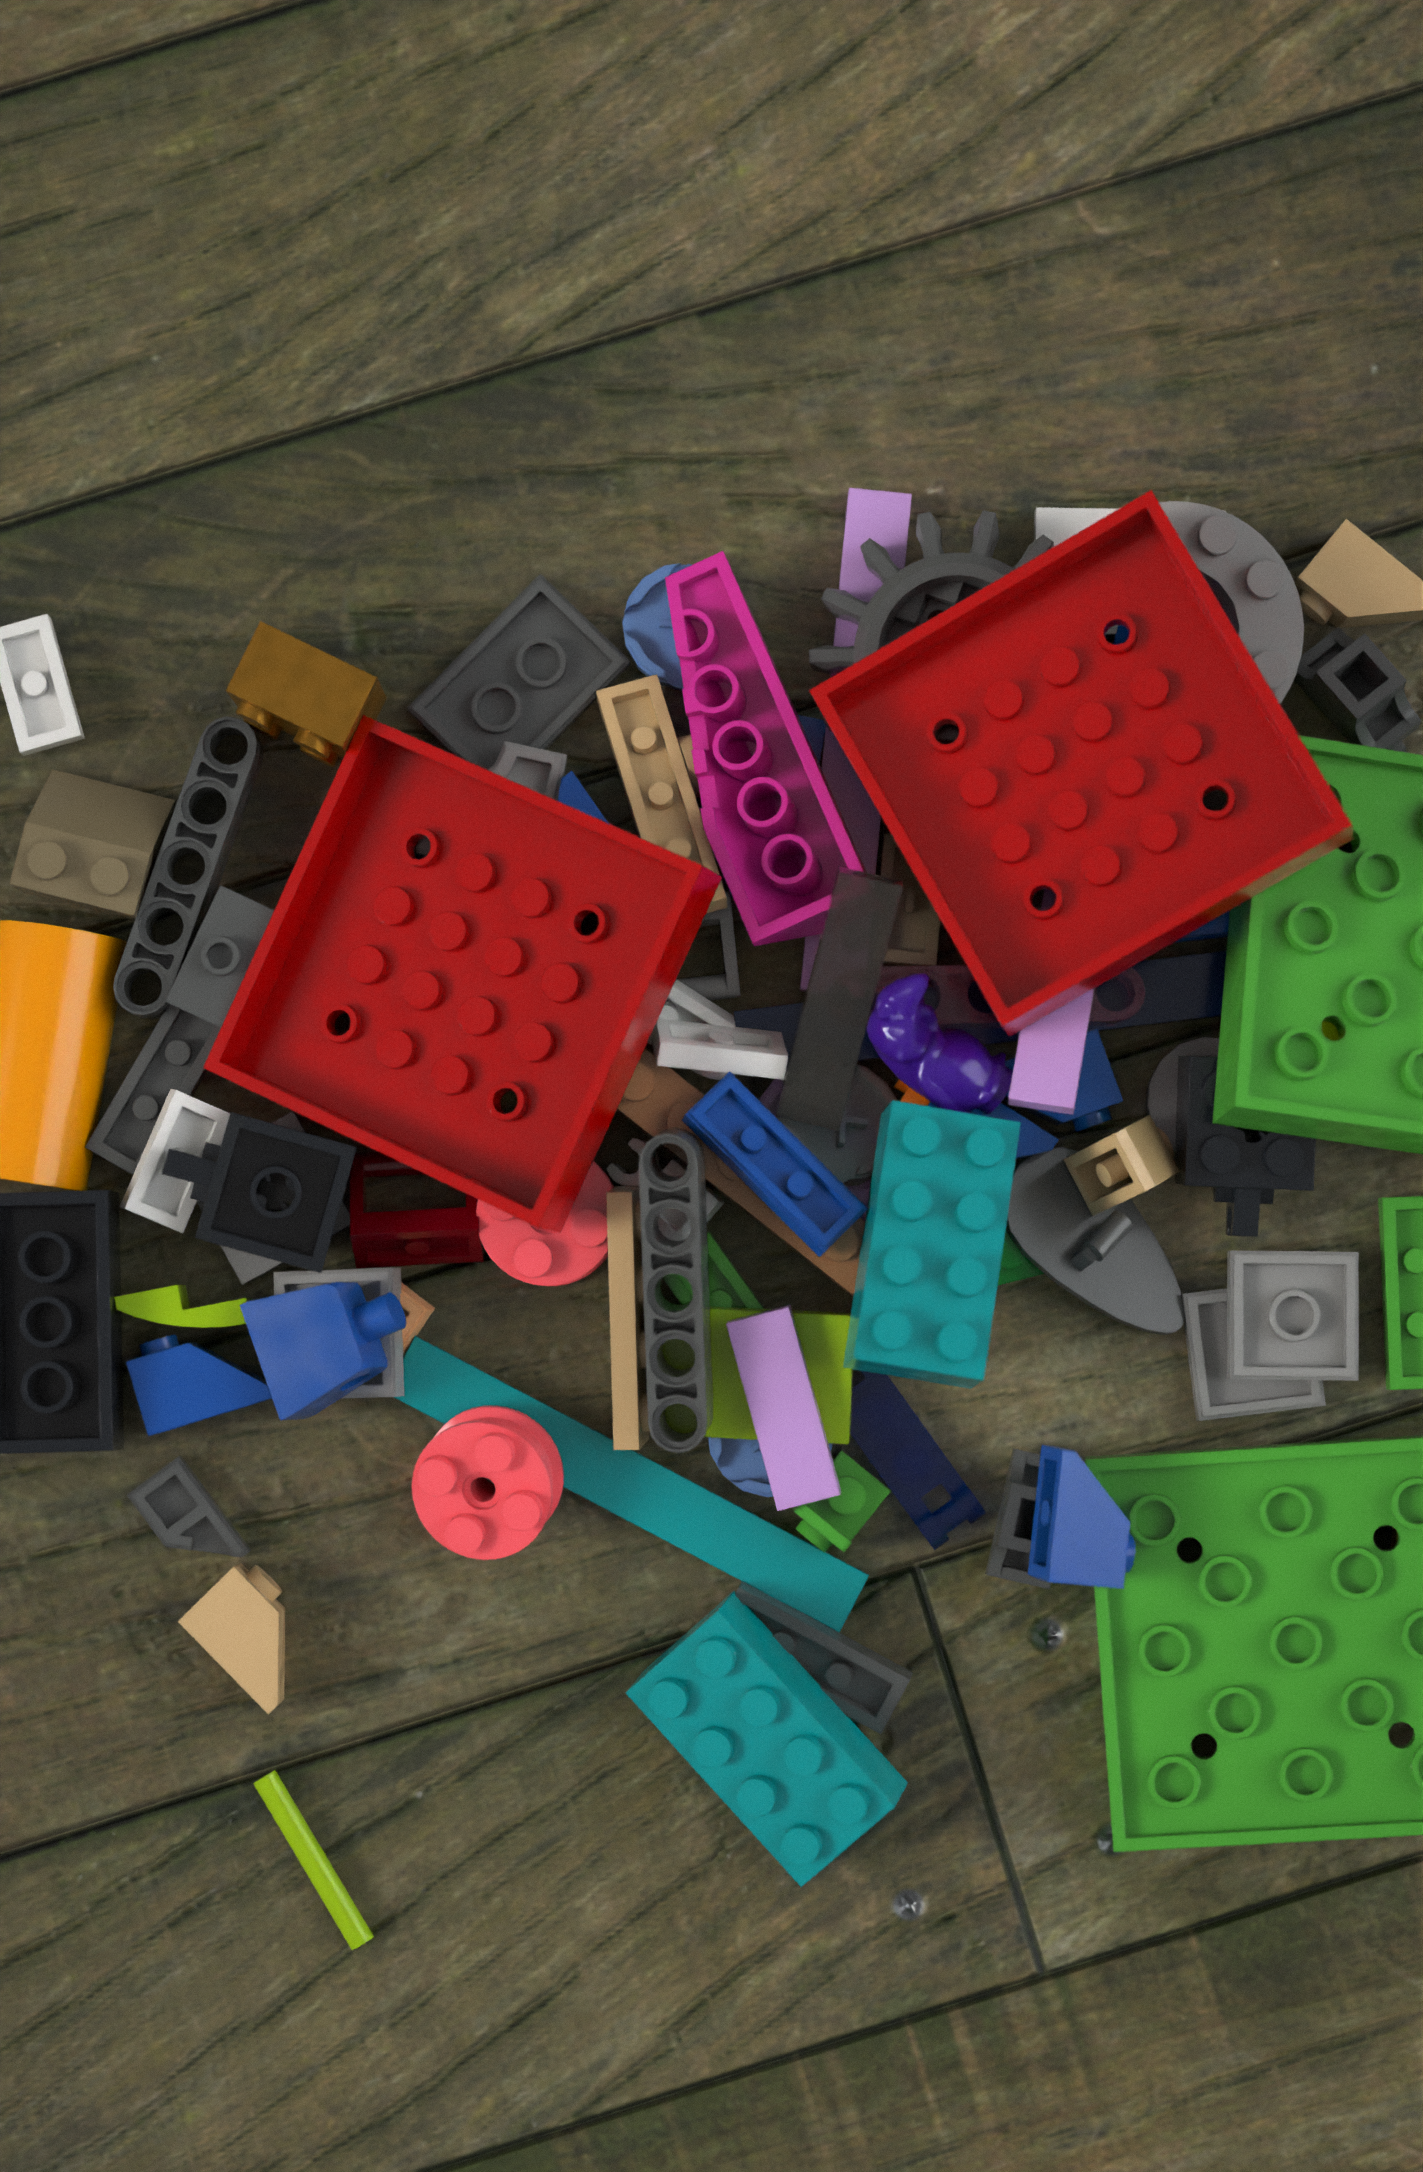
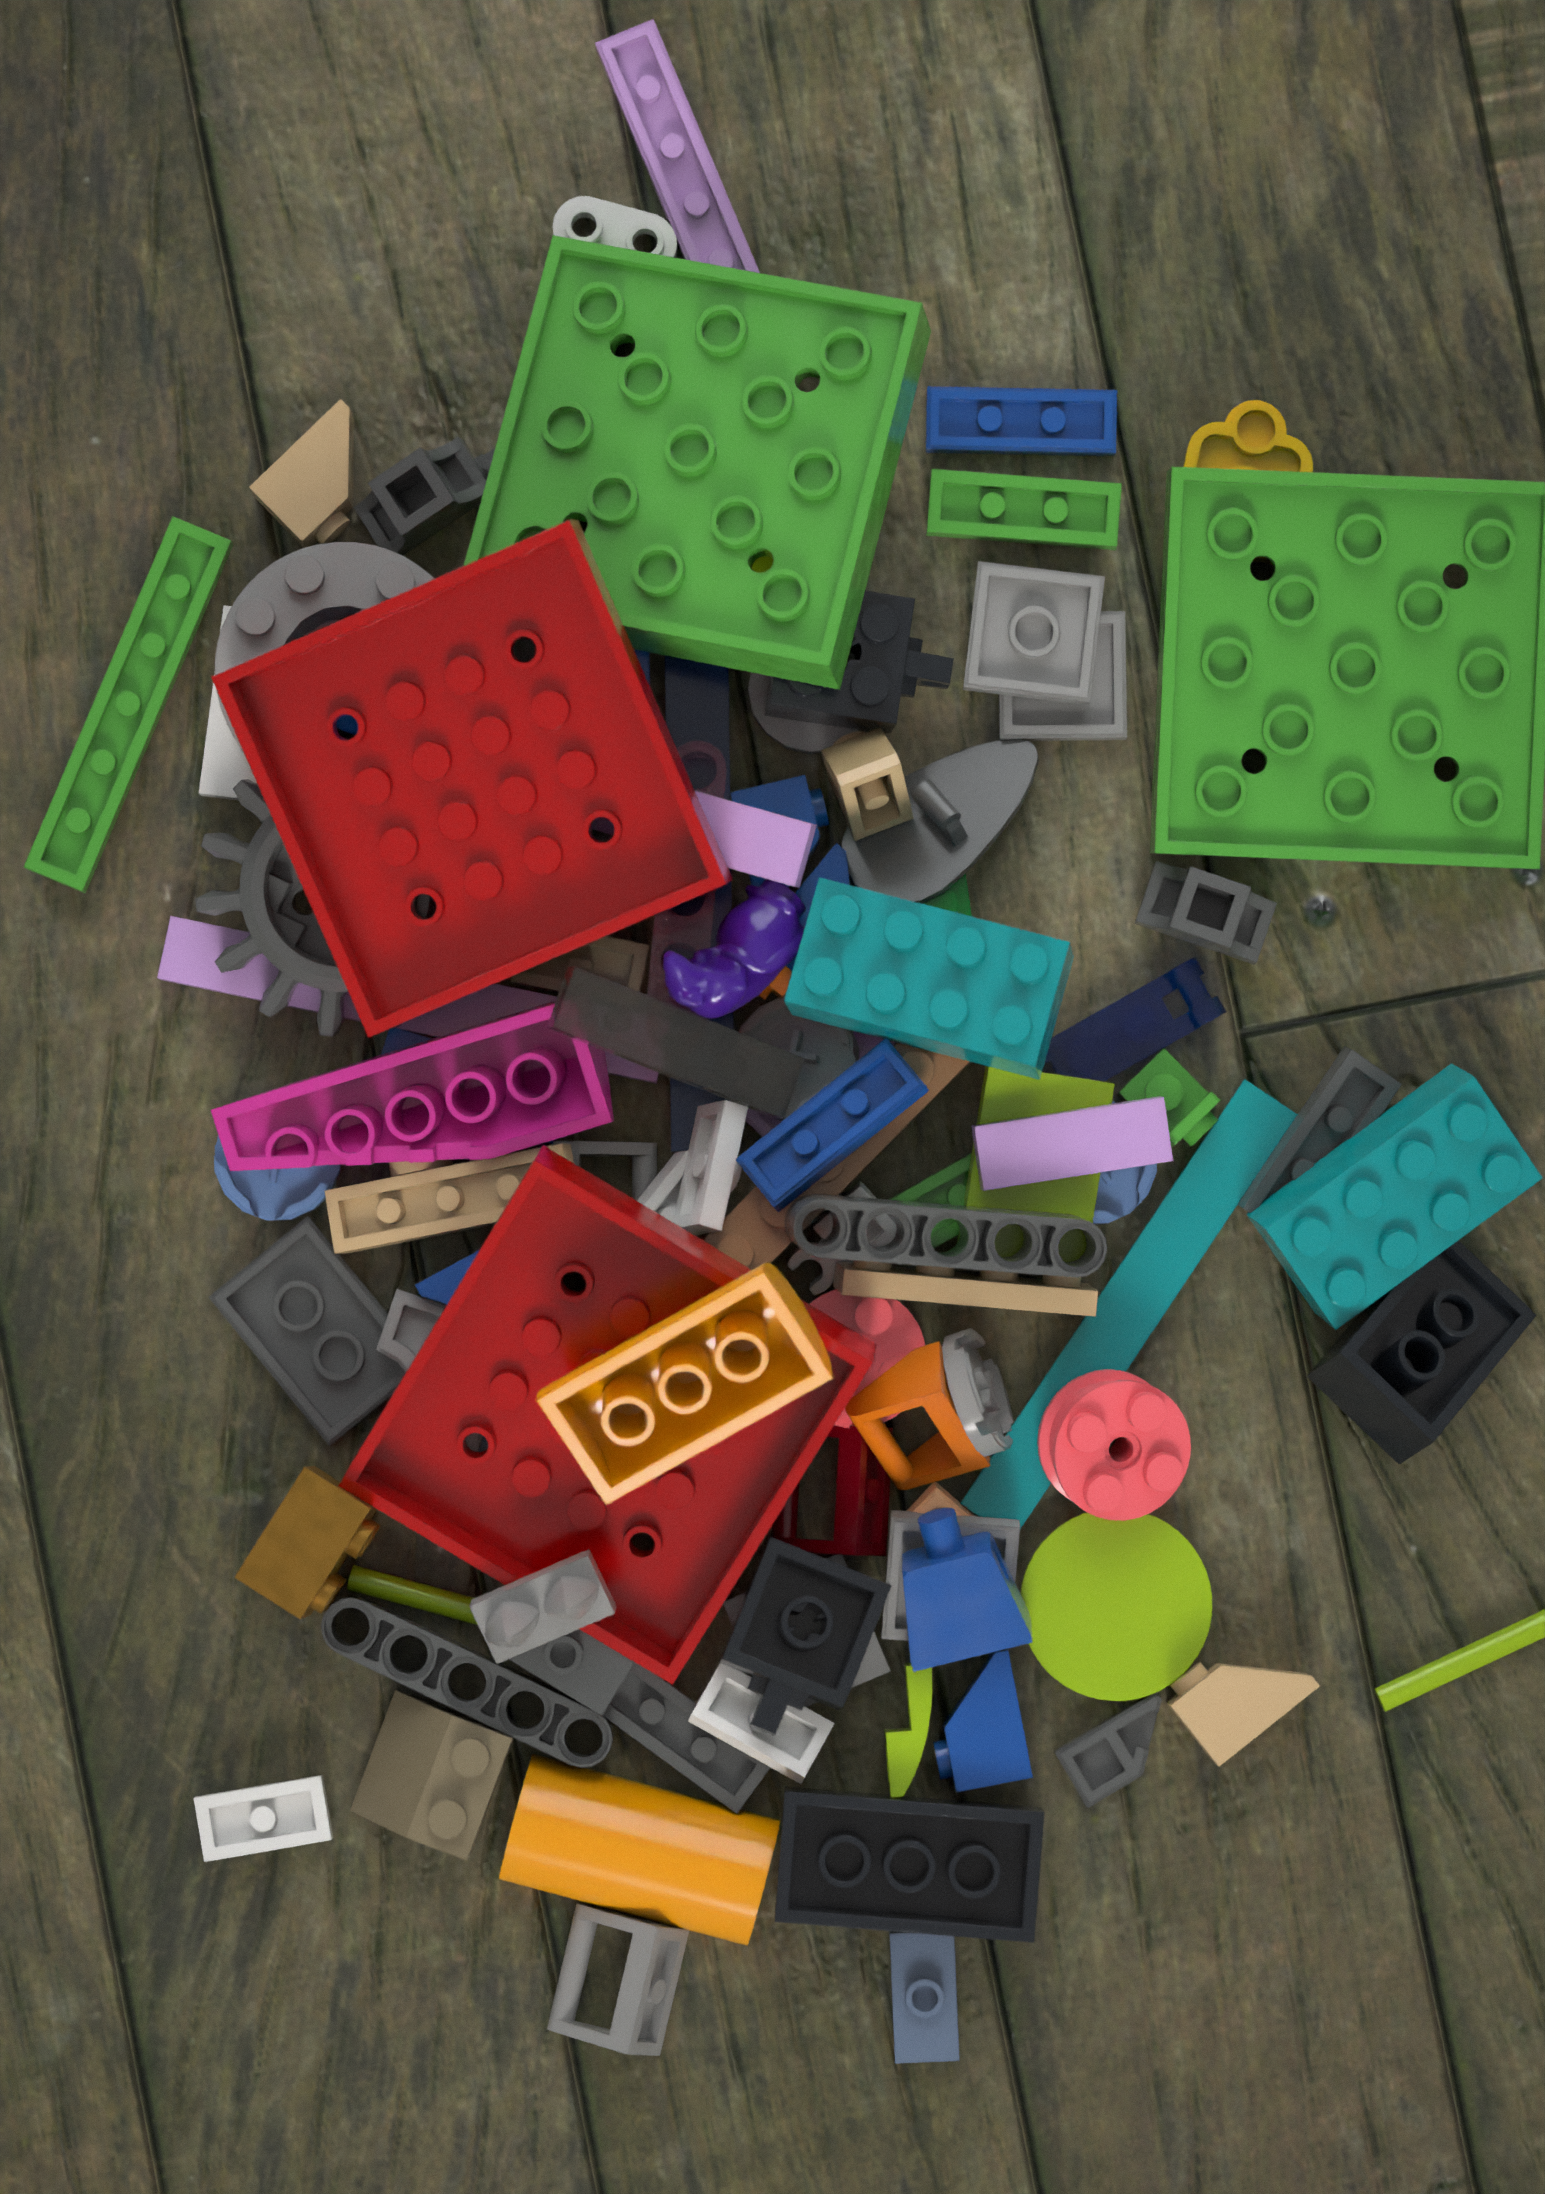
camera: 80 degrees left, 0 degrees up
blue slope [1028,1444,1135,1589] -> none
none -> bright green plate [24,516,234,894]
none -> lime bar [347,1565,478,1625]
none -> light grey tile [469,1549,617,1664]
none -> light orange brick [537,1262,833,1505]
none -> orange tile [845,1341,990,1490]
none -> light grey tile [942,1328,1013,1457]
none -> lime tile [1020,1512,1212,1701]
none -> black slope [1307,1240,1537,1465]

